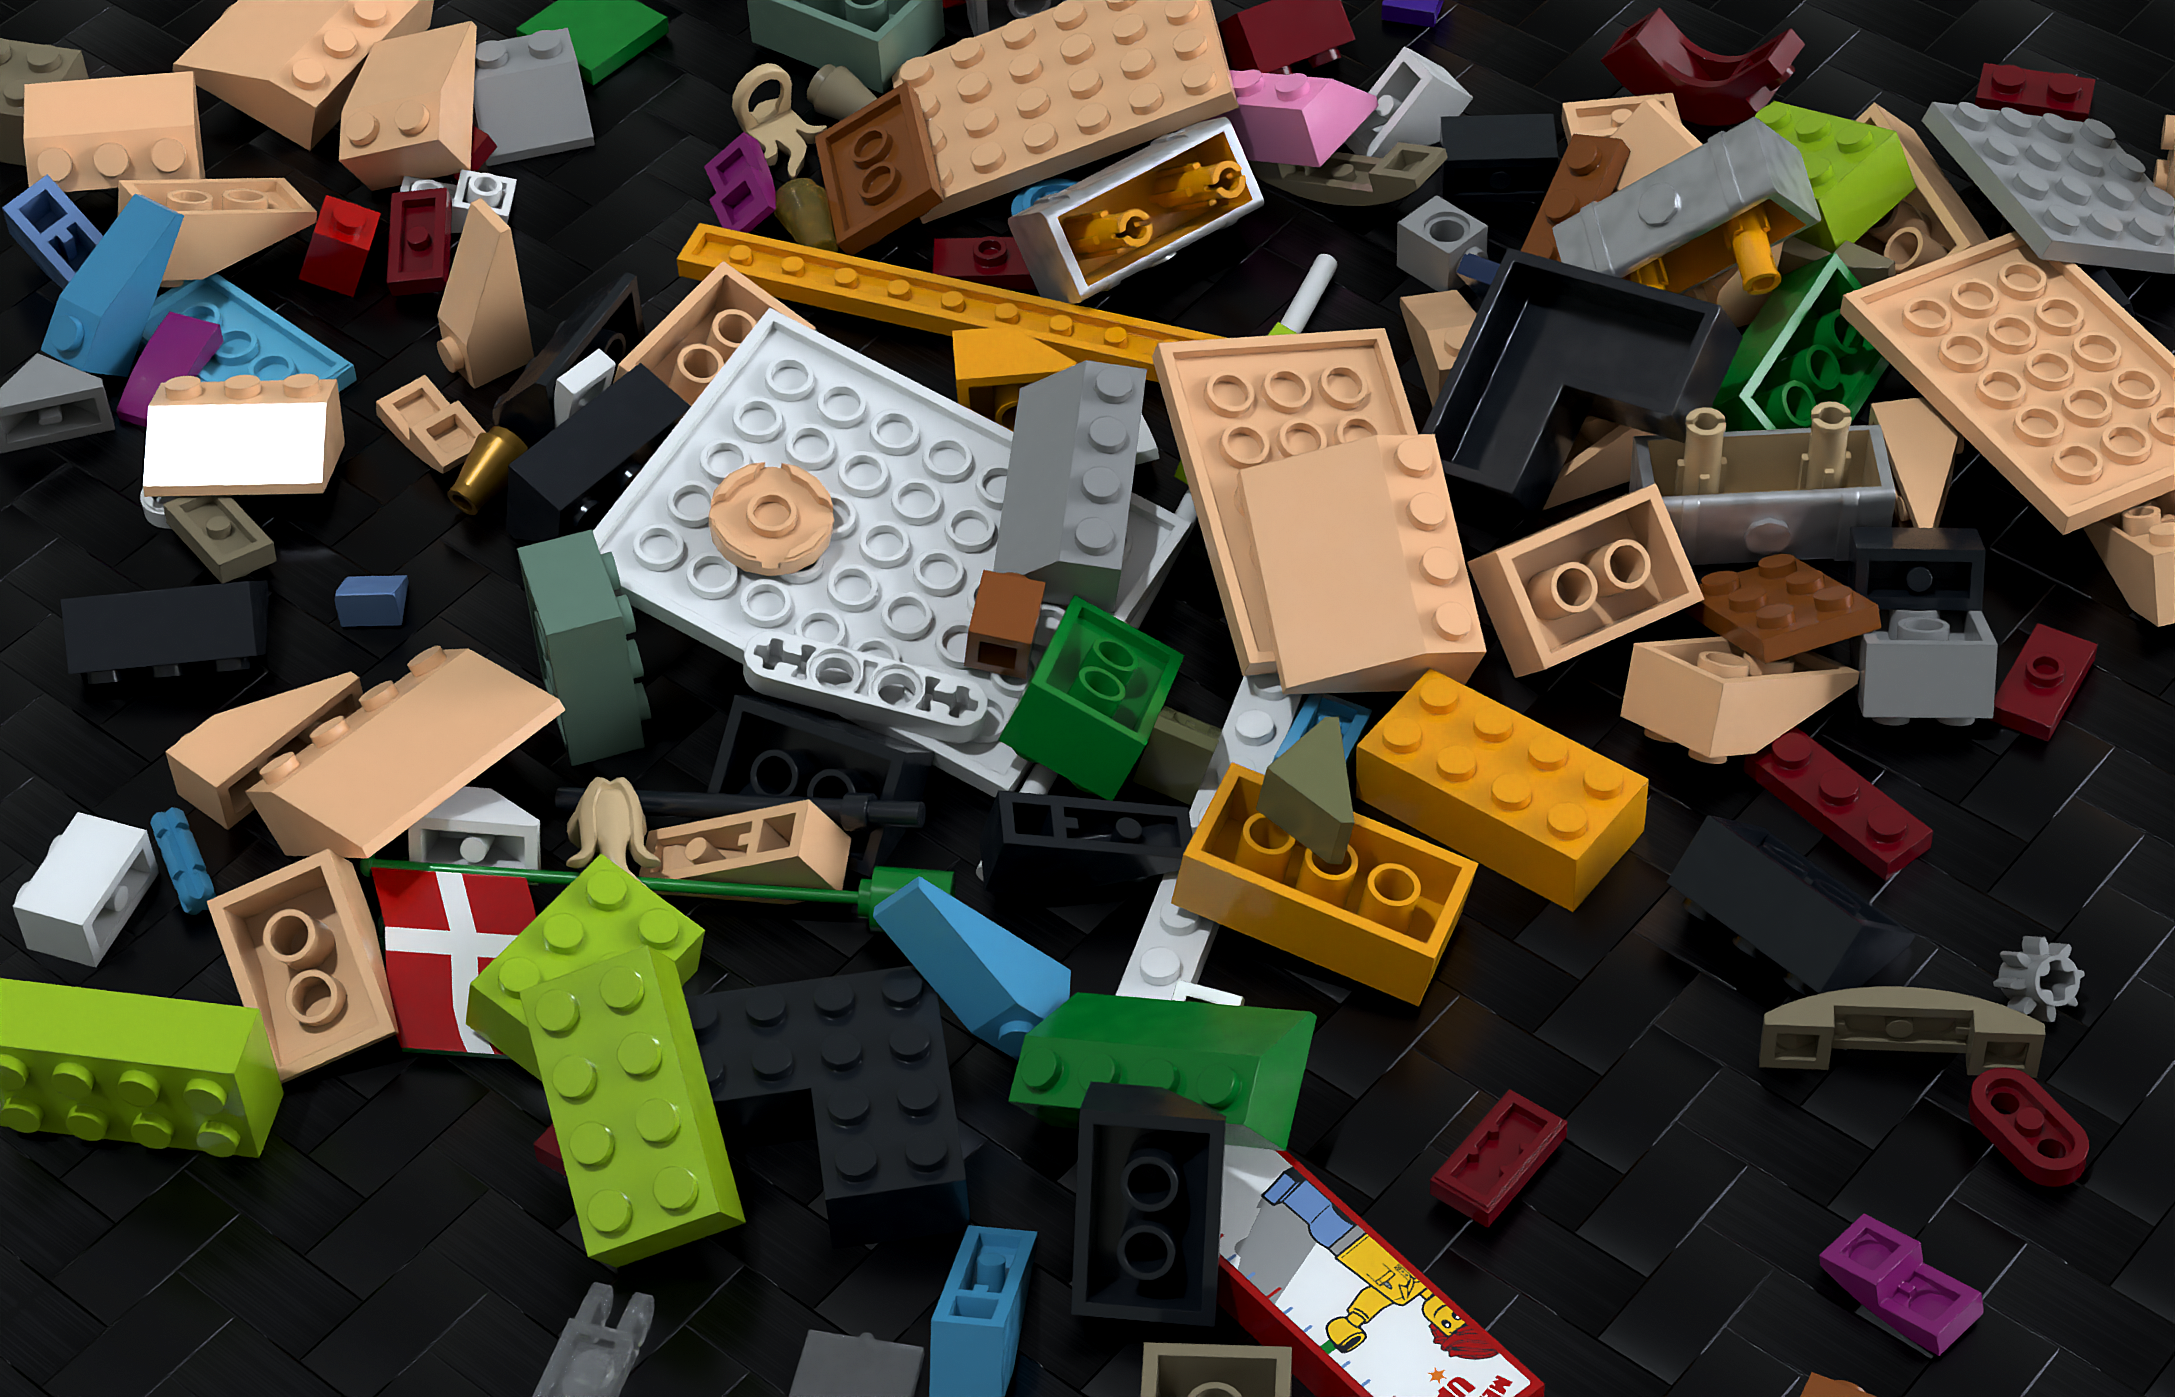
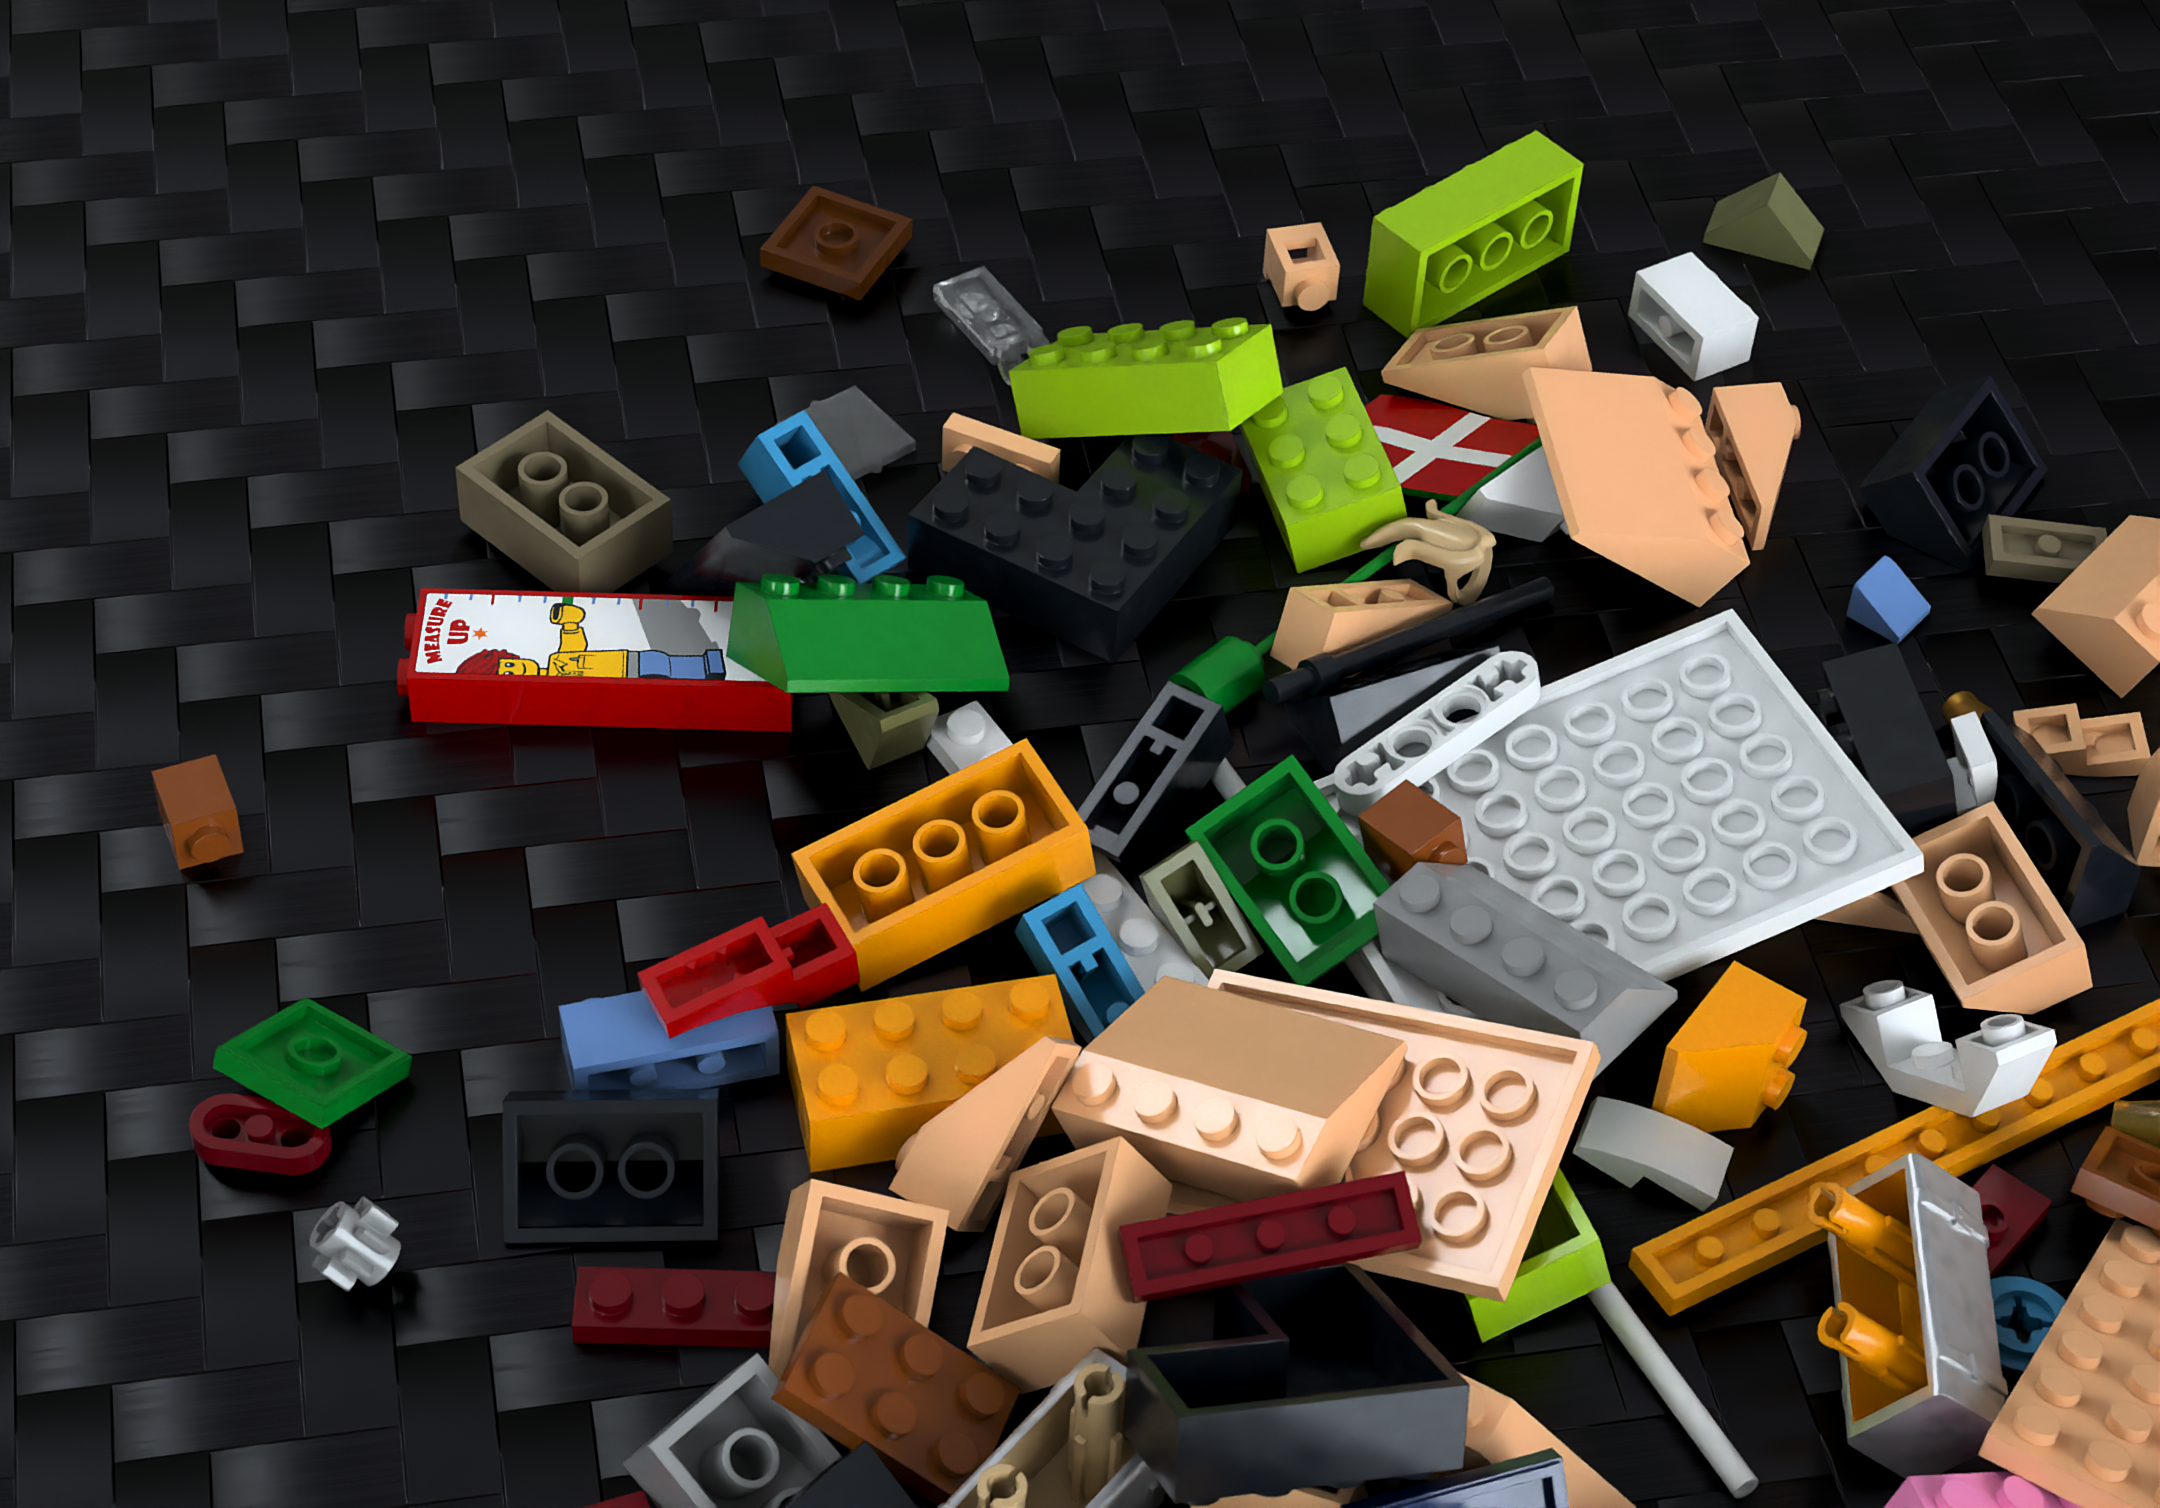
camera: 125 degrees right, 0 degrees up
dark azure axle [150,807,216,915] -> none
sand green brick [517,529,651,766] -> none
light nougat tile [708,462,834,576] -> none
dark azure slope [873,876,1071,1061] -> none
olive slope [1256,717,1355,864] -> none
dark red plate [1430,1089,1567,1228] -> none
dark tan slope [1759,986,2045,1078] -> none
magenta slope [1819,1214,1984,1356] -> none
none -> green tile [213,997,413,1129]
none -> medium blue brick [559,991,780,1090]
none -> red slope [637,903,861,1039]
none -> light nougat slope [889,1036,1082,1232]
none -> light nougat plate [942,412,1061,484]
none -> dark red plate [1117,1171,1422,1304]
none -> light nougat brick [1263,222,1340,311]
none -> white slope [1839,980,2057,1118]

